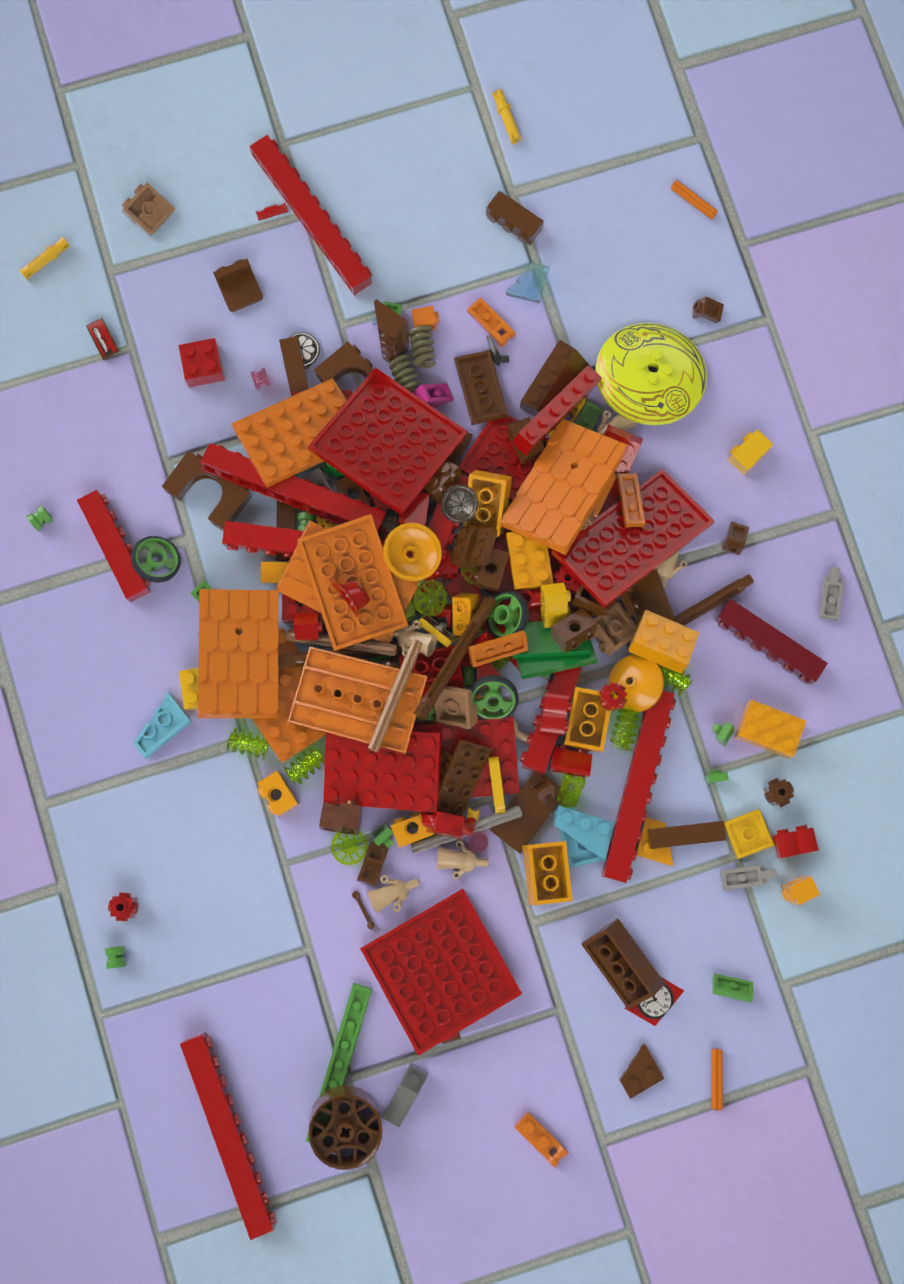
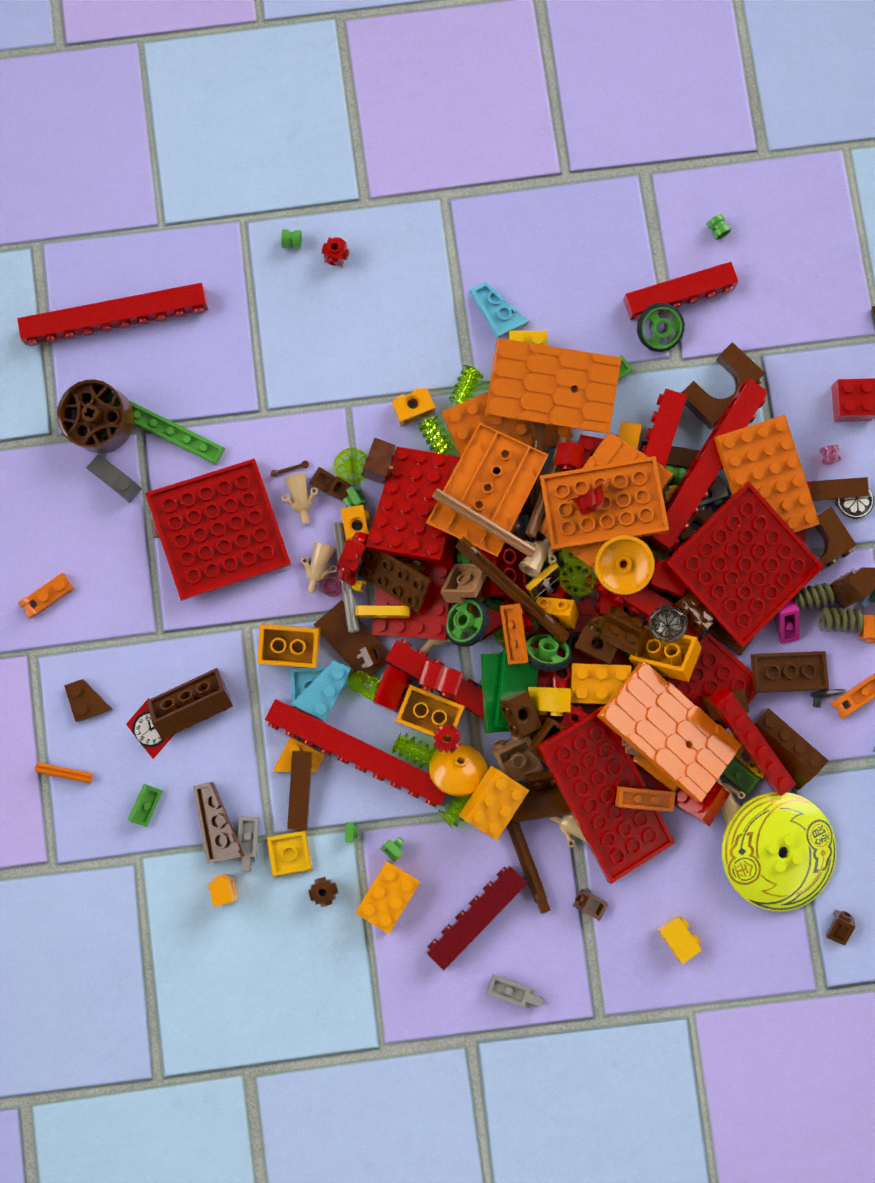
camera: 100 degrees right, 0 degrees up
red brick [772,825,819,859] -> none
none -> wing [193,782,244,864]

